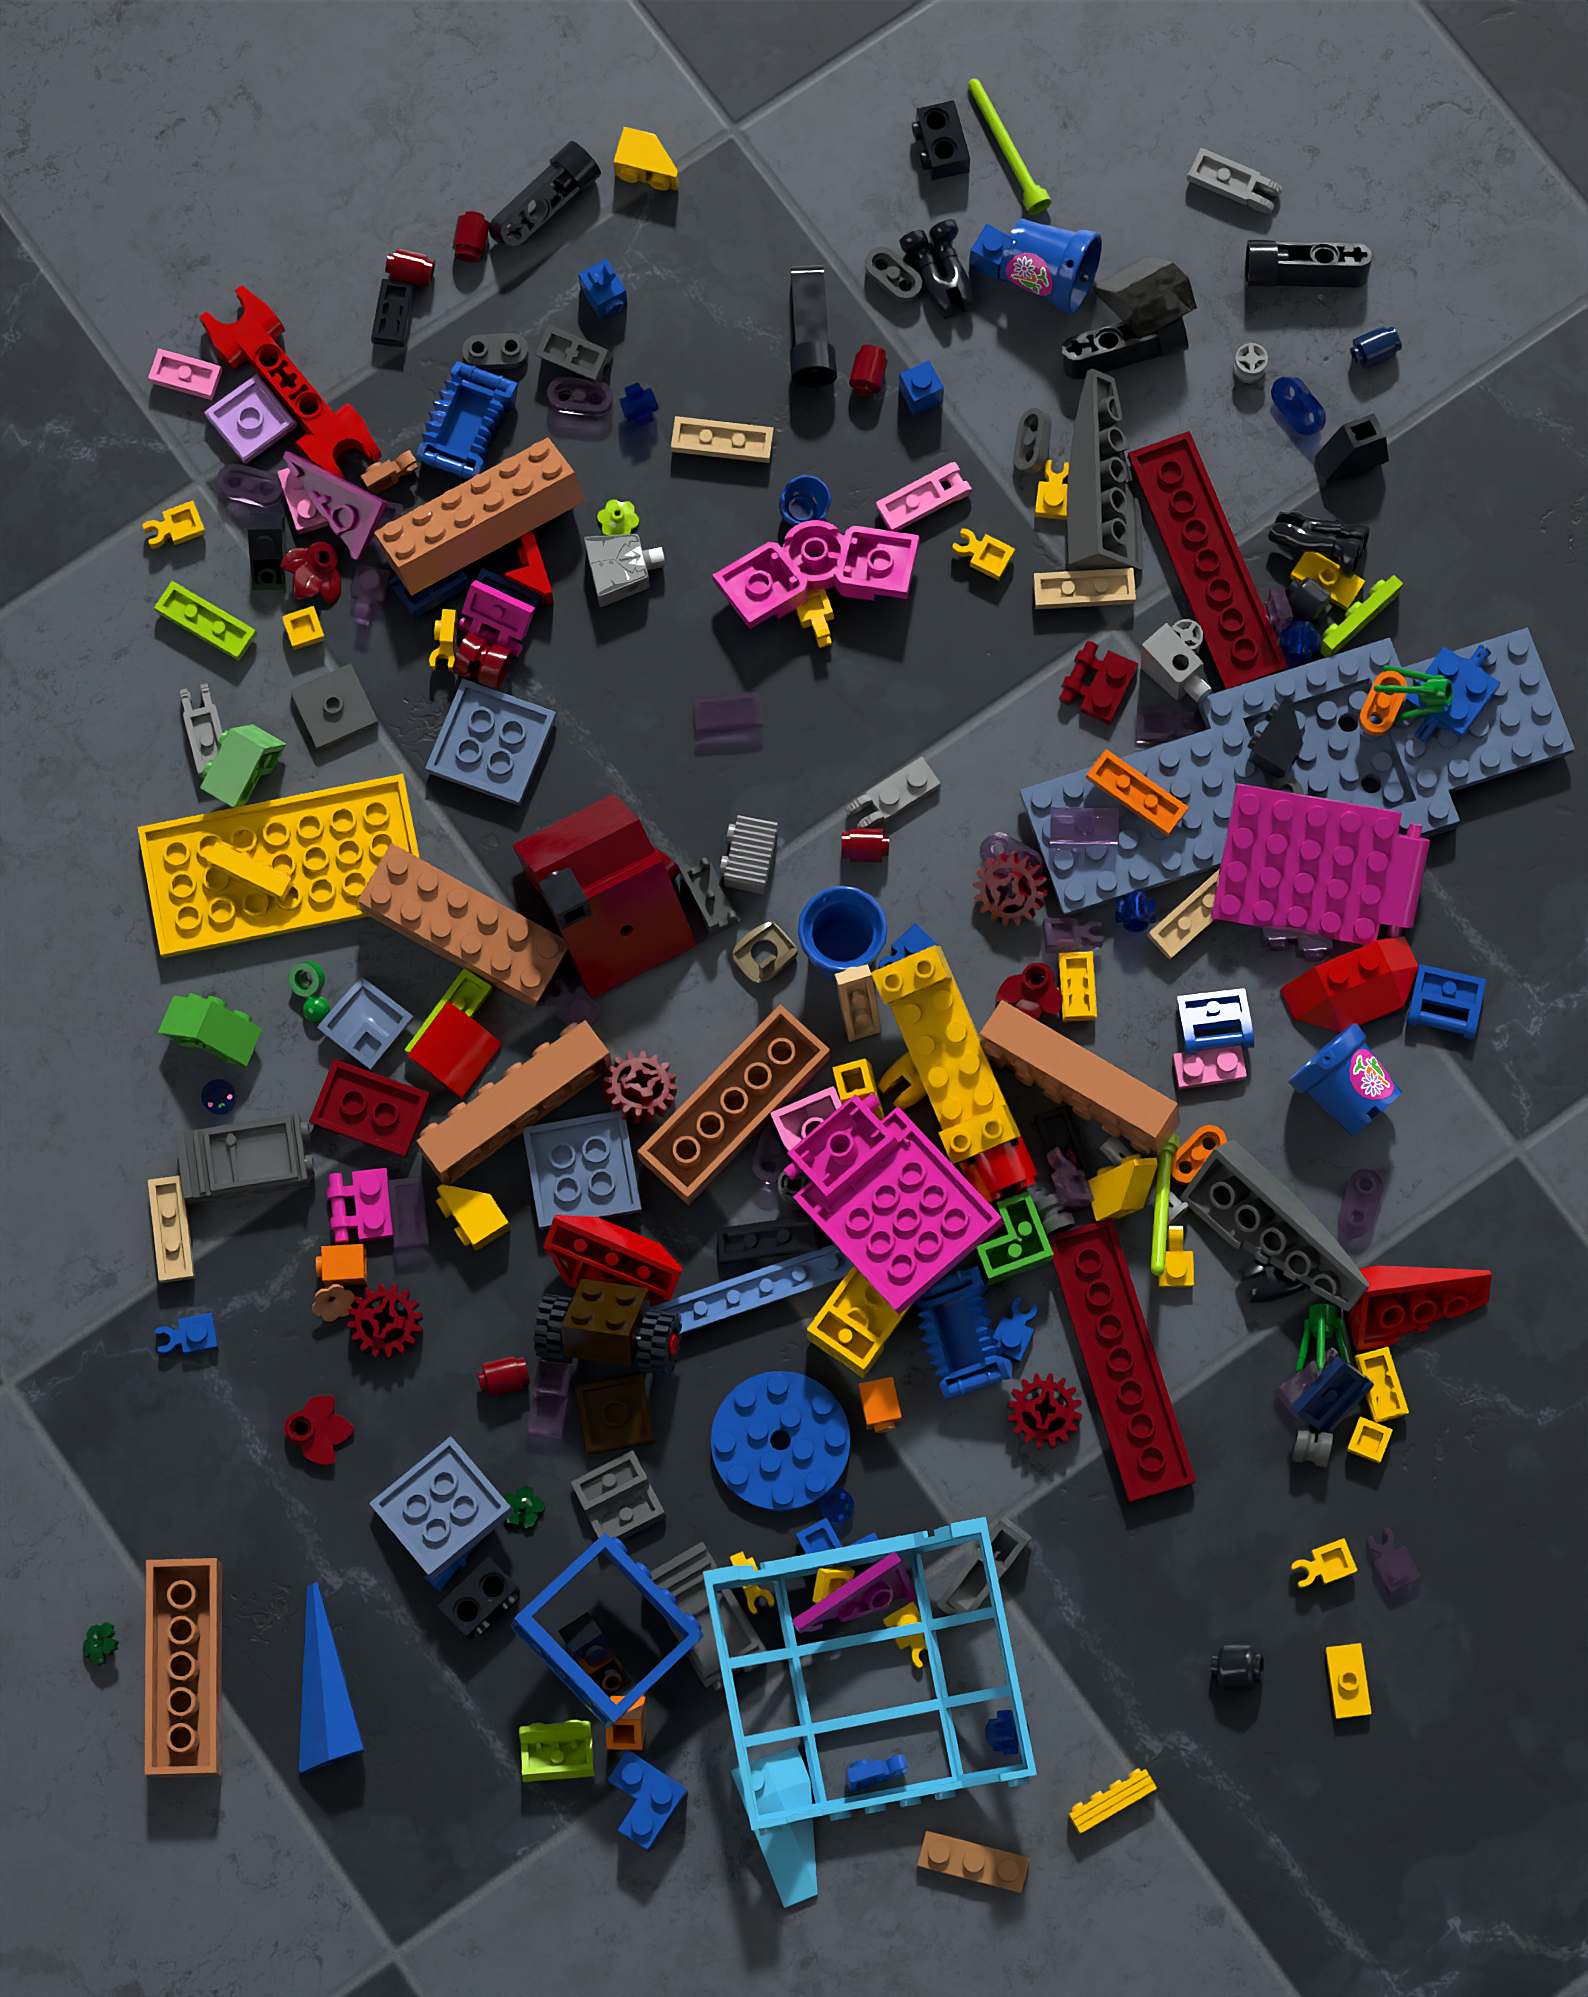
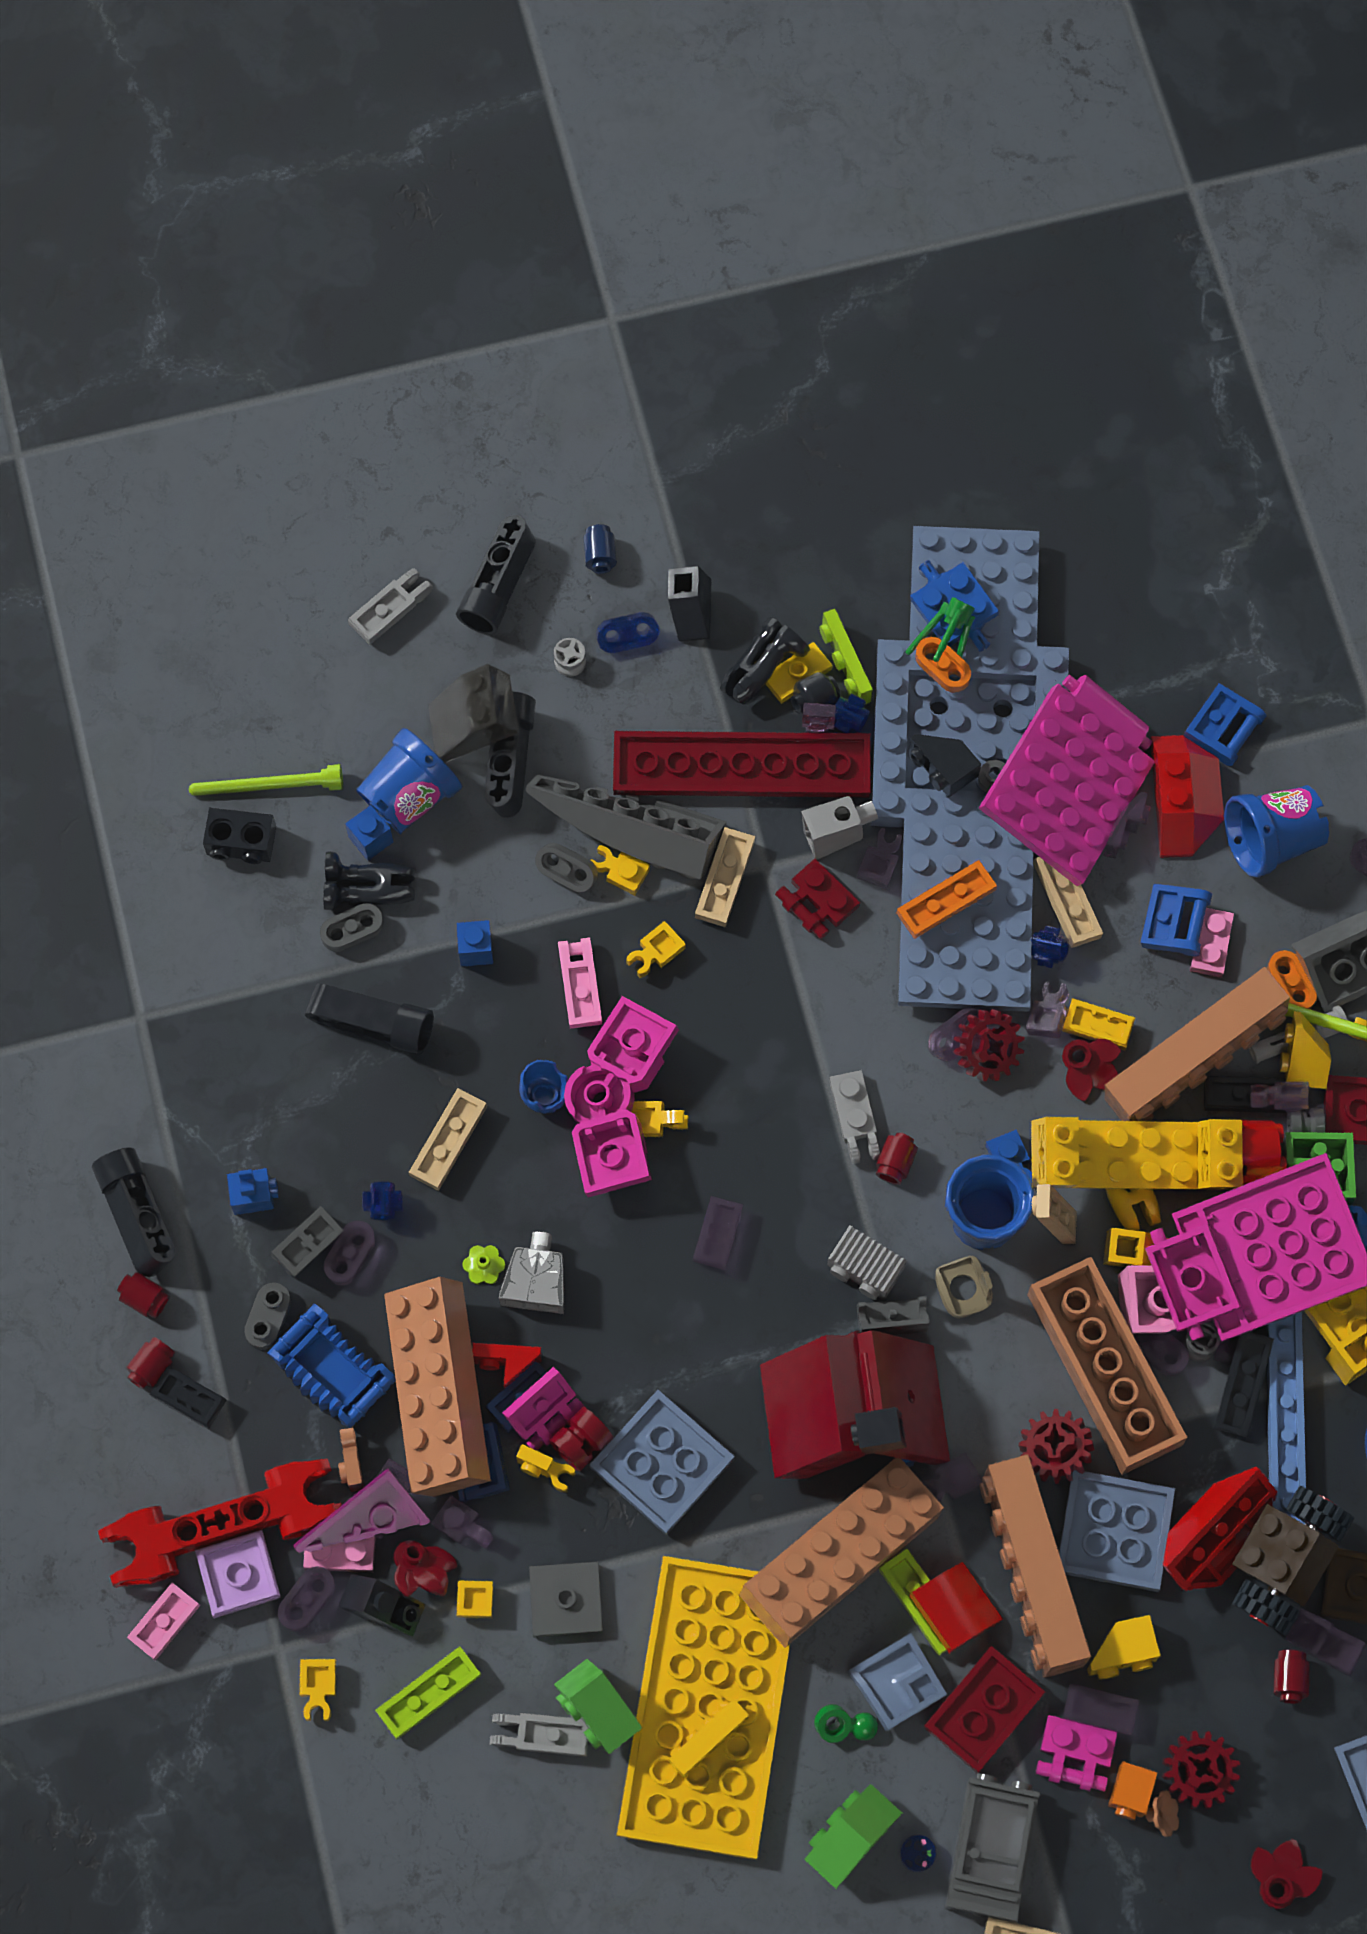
camera: 70 degrees left, 5 degrees down
yellow slope [613,127,679,191] -> none
dark red brick [849,345,888,397] -> none
clear purple plate [1050,807,1119,844] -> none
light grey wheel [1172,619,1203,654] -> none

